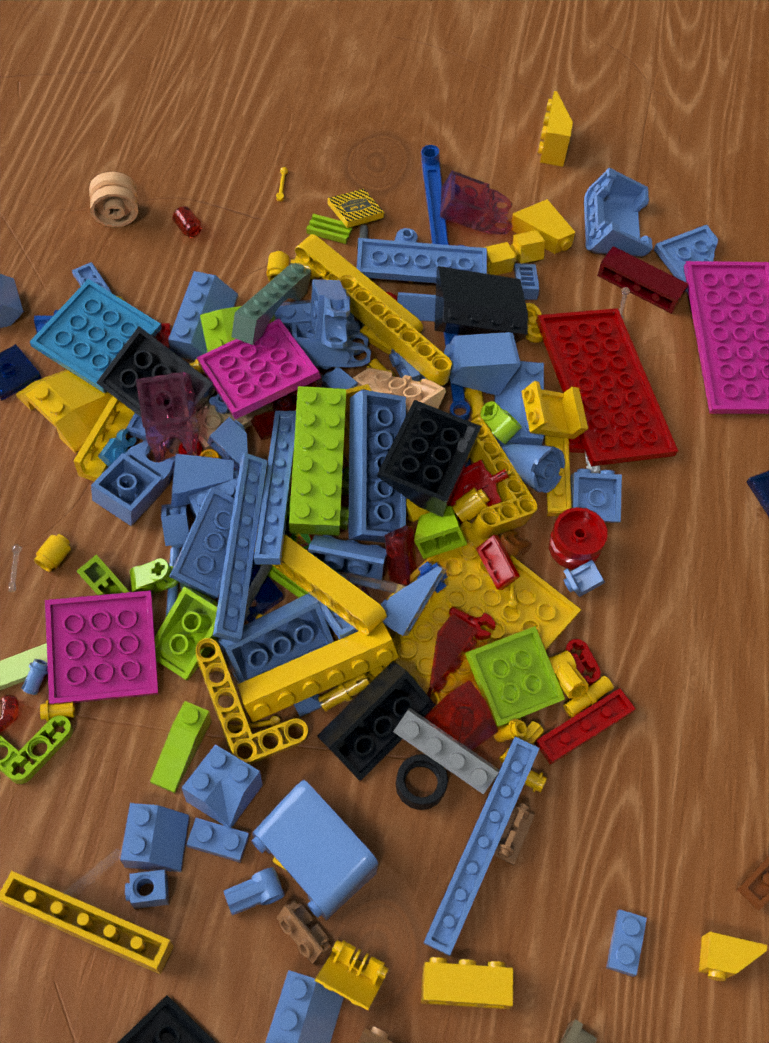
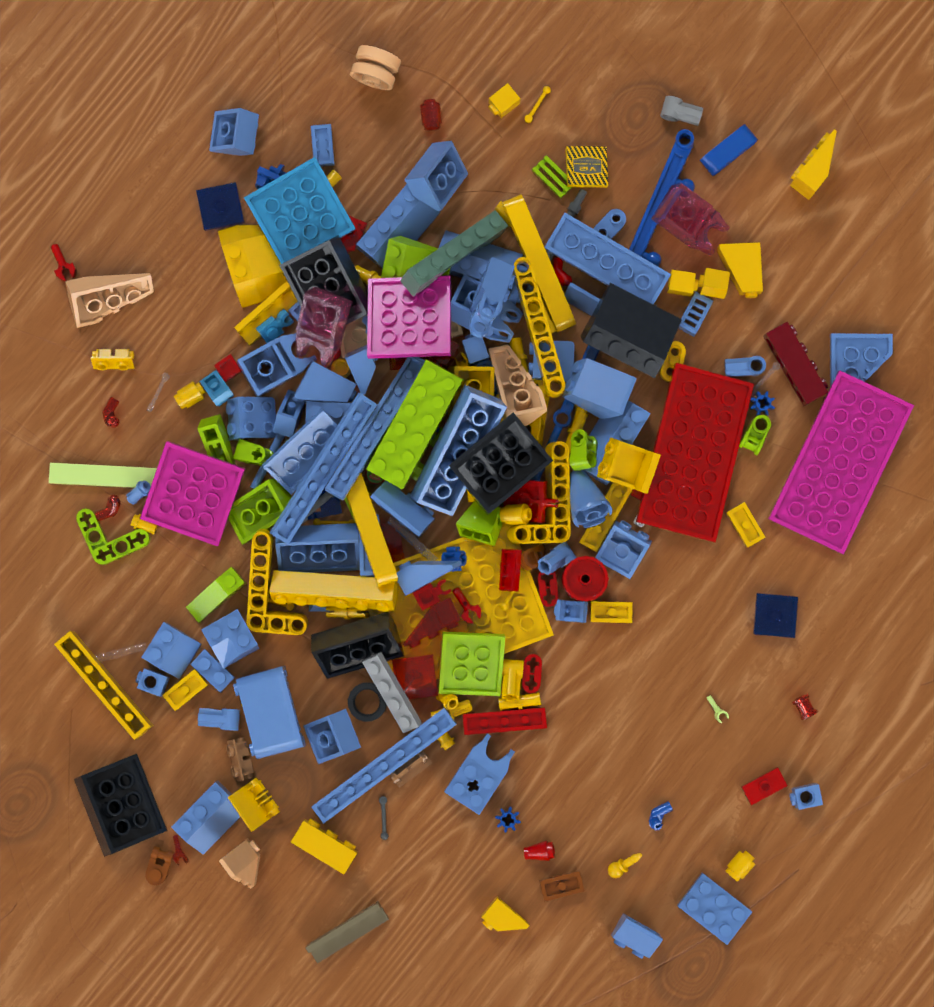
camera: 30 degrees right, 25 degrees up
yellow brick [266,251,290,281] -> none
clear red bracket [385,525,417,586] -> none
medium blue windscreen [584,168,653,257] -> none
medium blue plate [606,909,647,977] -> none
none -> yellow plate [162,669,208,711]
none -> dark azure slope [199,370,234,406]
none -> red tile [214,354,242,383]
none -> medium blue bracket [226,397,277,441]
none -> medium blue slope [303,709,361,764]
none -> dark grey hinge [379,796,389,840]
none -> medium blue slope [404,141,468,211]
none -> red plate [413,579,451,611]
none -> medium blue brick [444,734,515,815]
none -> yellow brick [488,83,521,119]
none -> blue gear [495,806,521,833]
none -> red cone [524,840,555,861]
none -> medium blue piece [538,542,577,575]
none -> red beam [538,572,558,607]
none -> yellow plate [590,601,633,623]
none -> light grey piece [660,96,703,126]
none -> blue beam [700,124,758,177]
none -> medium blue piece [724,356,766,377]
none -> yellow plate [726,502,766,548]
none -> lime piece [739,415,771,456]
none -> blue gear [750,391,775,416]

